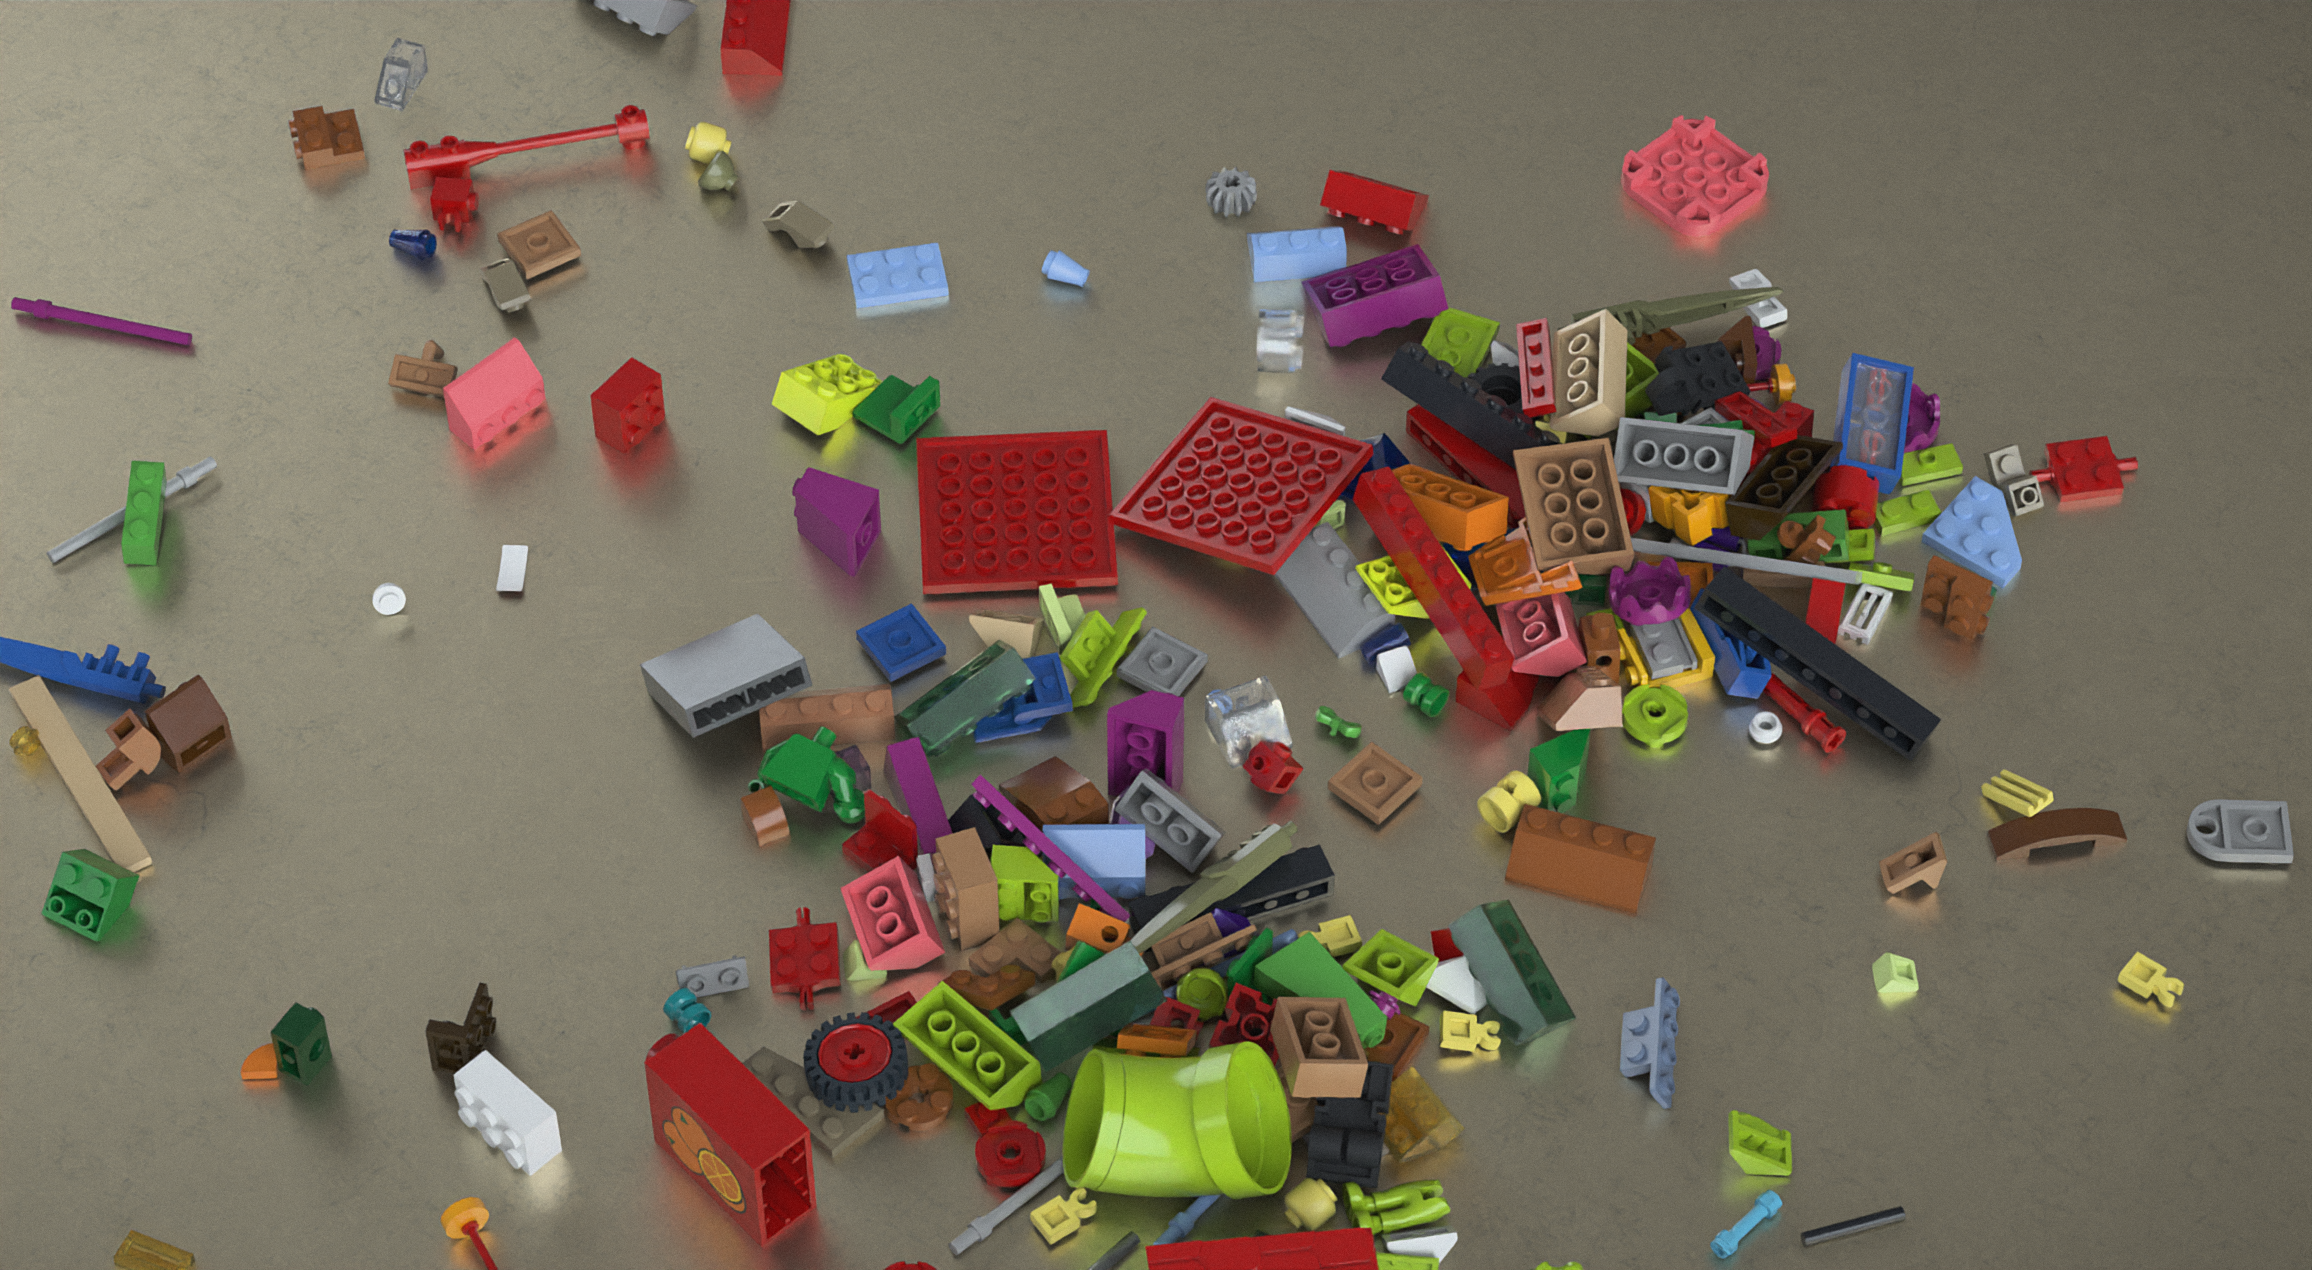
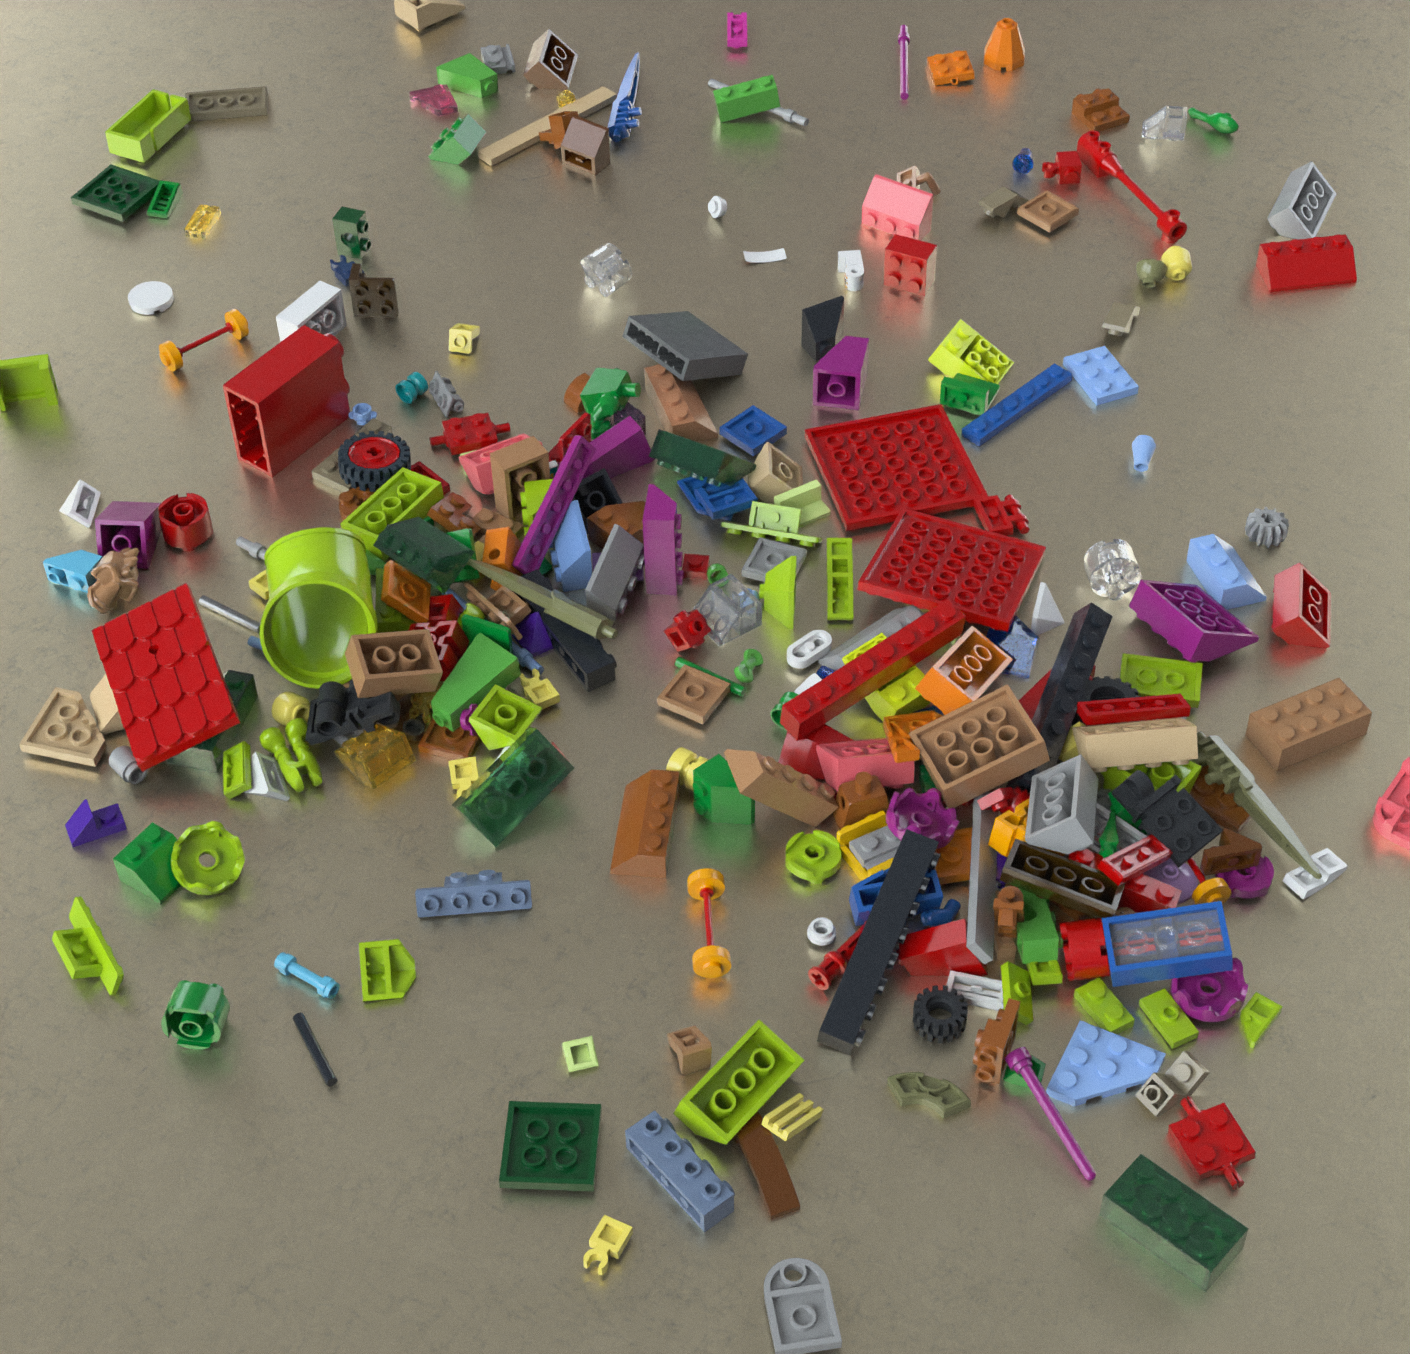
camera: 80 degrees right, 5 degrees down
none -> dark blue plate [330,255,364,287]
none -> light yellow bracket [449,323,480,354]
none -> dark green plate [499,1101,602,1191]
none -> clear brick [580,243,632,297]
none -> sand blue brick [625,1110,735,1233]
none -> lime slope [673,1020,805,1145]
none -> green bar [675,657,747,697]
none -> light orange axle [687,868,731,978]
none -> lime slope [759,556,797,629]
none -> white plate [787,630,832,669]
none -> black slope [801,296,844,361]
none -> lime slope [827,538,853,620]
none -> white leg [838,250,864,291]
none -> olive tile [887,1072,971,1119]
none -> black tyre [913,985,968,1043]
none -> orange plate [927,50,974,86]
none -> blue plate [961,363,1072,447]
none -> red plate [974,494,1030,536]
none -> plate [977,787,1016,813]
none -> orange cone [984,18,1025,71]
none -> magenta piece [1005,1046,1096,1181]
none -> clear green brick [1099,1154,1249,1292]
none -> green piece [1188,107,1239,134]
none -> lime tile [1240,992,1283,1049]
none -> medium nougat brick [1245,678,1372,771]

